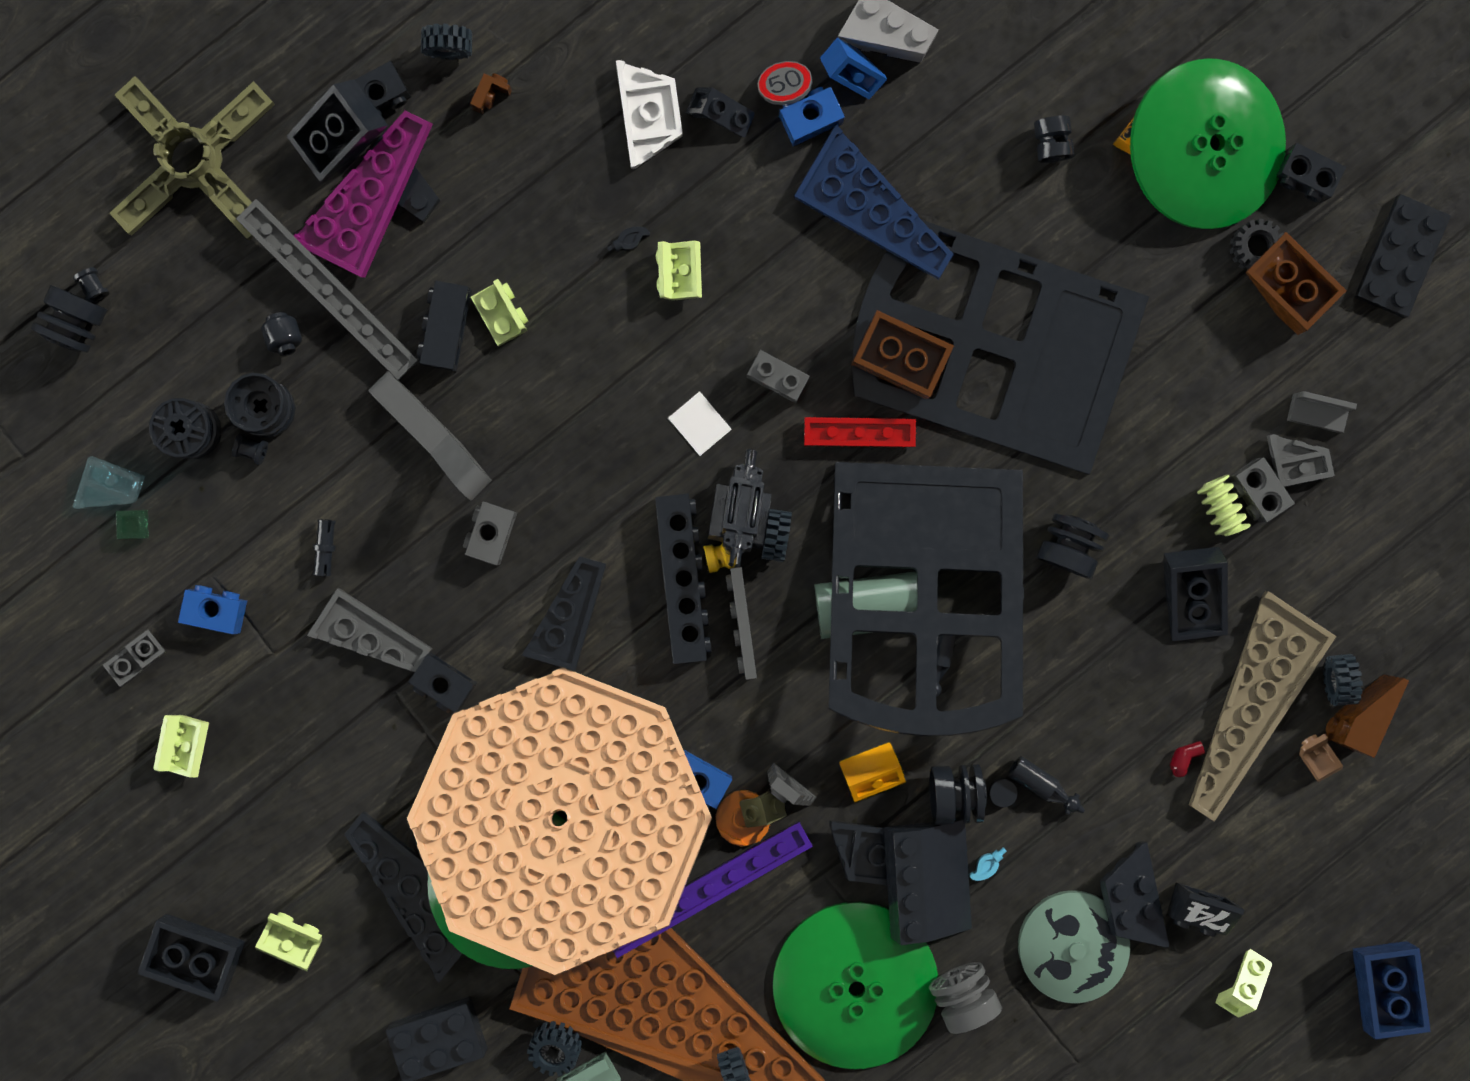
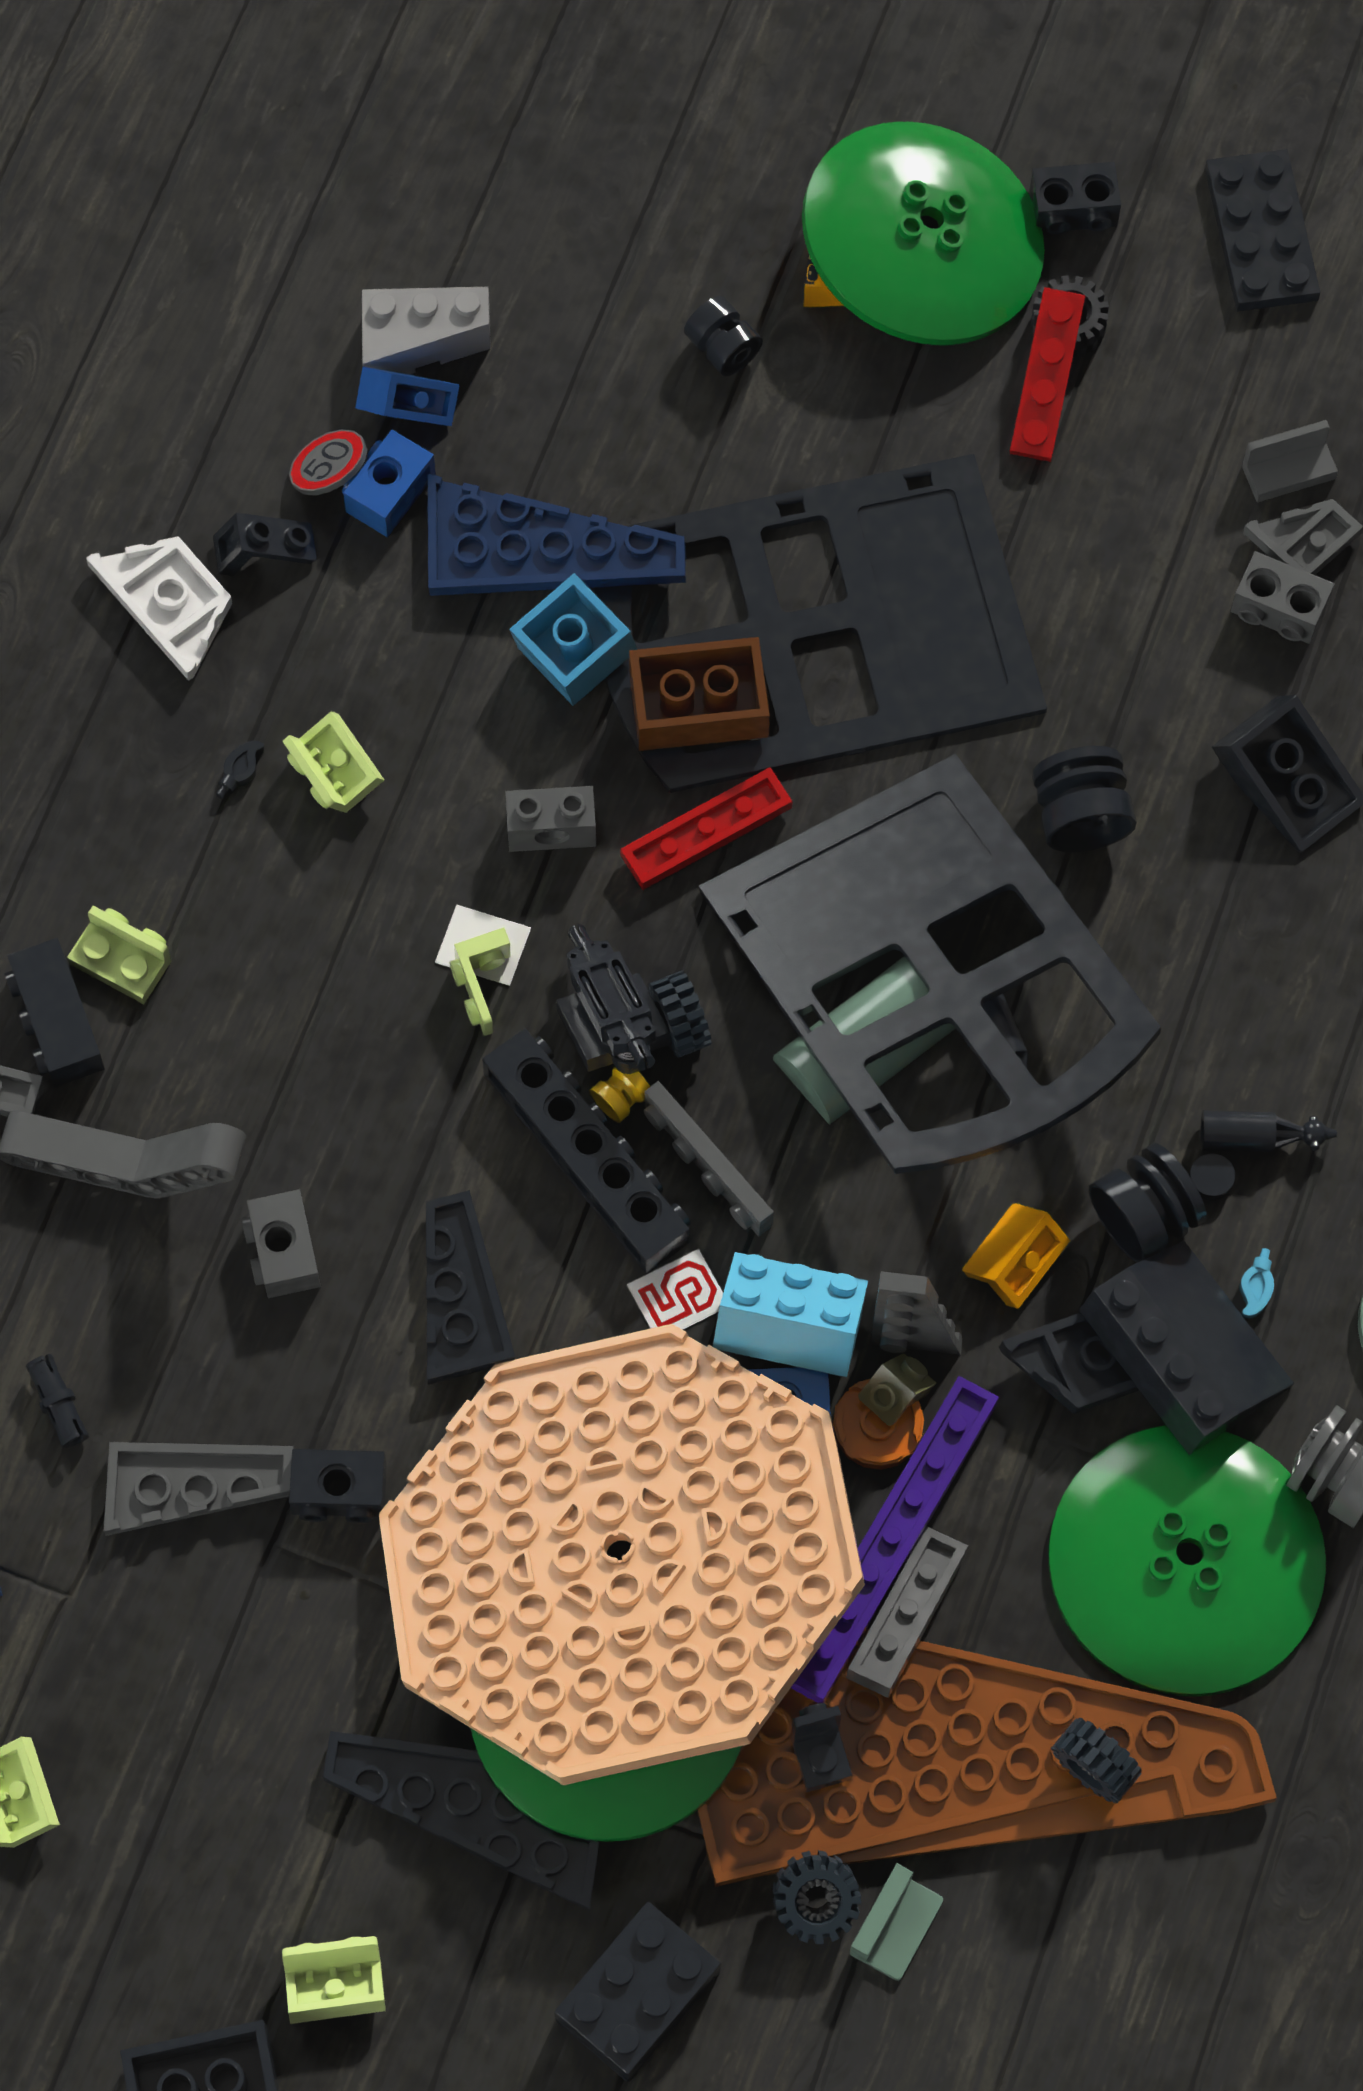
camera: 30 degrees left, 20 degrees down
yellowish green piece [1197,475,1251,536] -> none
reddish brown slope [1246,232,1347,335] -> none
none -> yellowish green bracket [449,927,511,1036]
none -> dark azure brick [509,573,637,706]
none -> white sticker [627,1249,723,1330]
none -> medium azure brick [713,1252,868,1377]
none -> black bracket [790,1703,853,1793]
none -> dark grey plate [846,1526,968,1698]
none -> red plate [1010,287,1085,462]

